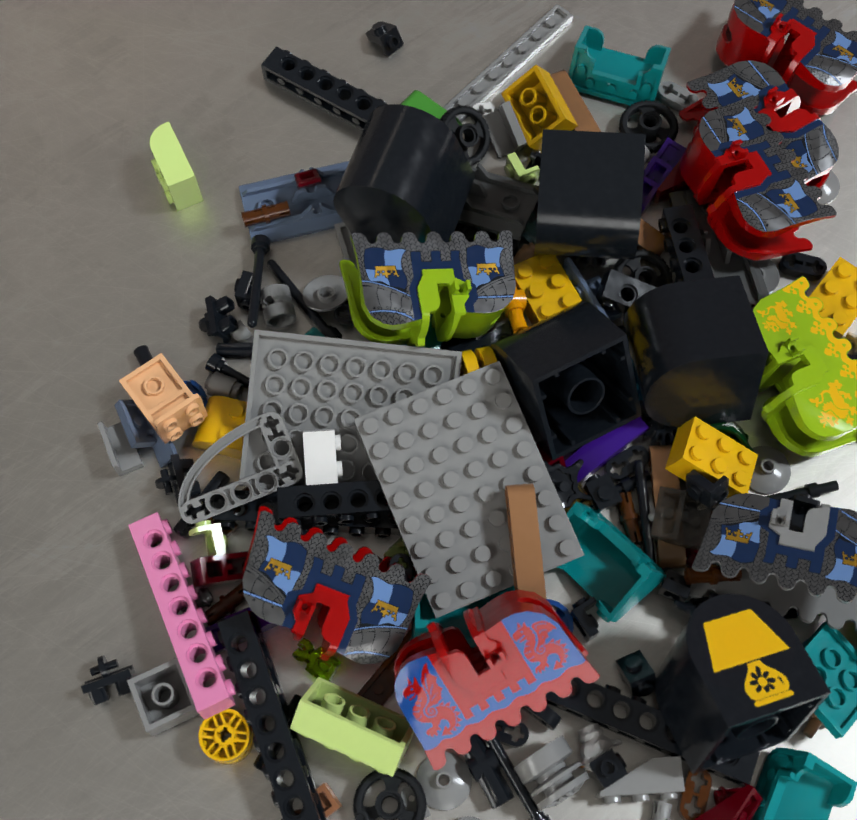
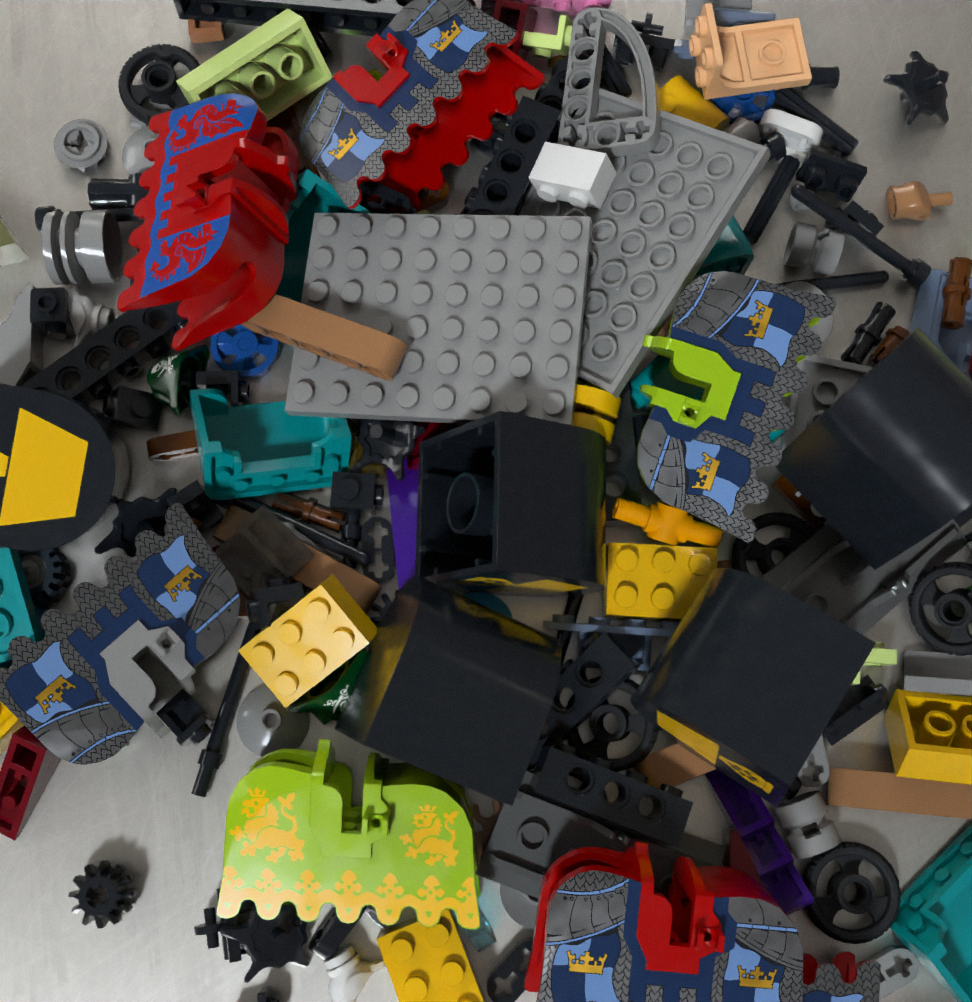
camera: 115 degrees right, 10 degrees up
none -> reddish brown beam [146,430,199,462]
none -> dark green hat [147,344,210,416]
none -> white beam [758,109,823,152]
none -> black axle [774,88,859,157]
none -> black pin [841,301,896,365]
none -> reddish brown pin [869,326,910,366]
none -> black piece [883,51,949,126]
none -> medium nougat piece [886,181,953,221]

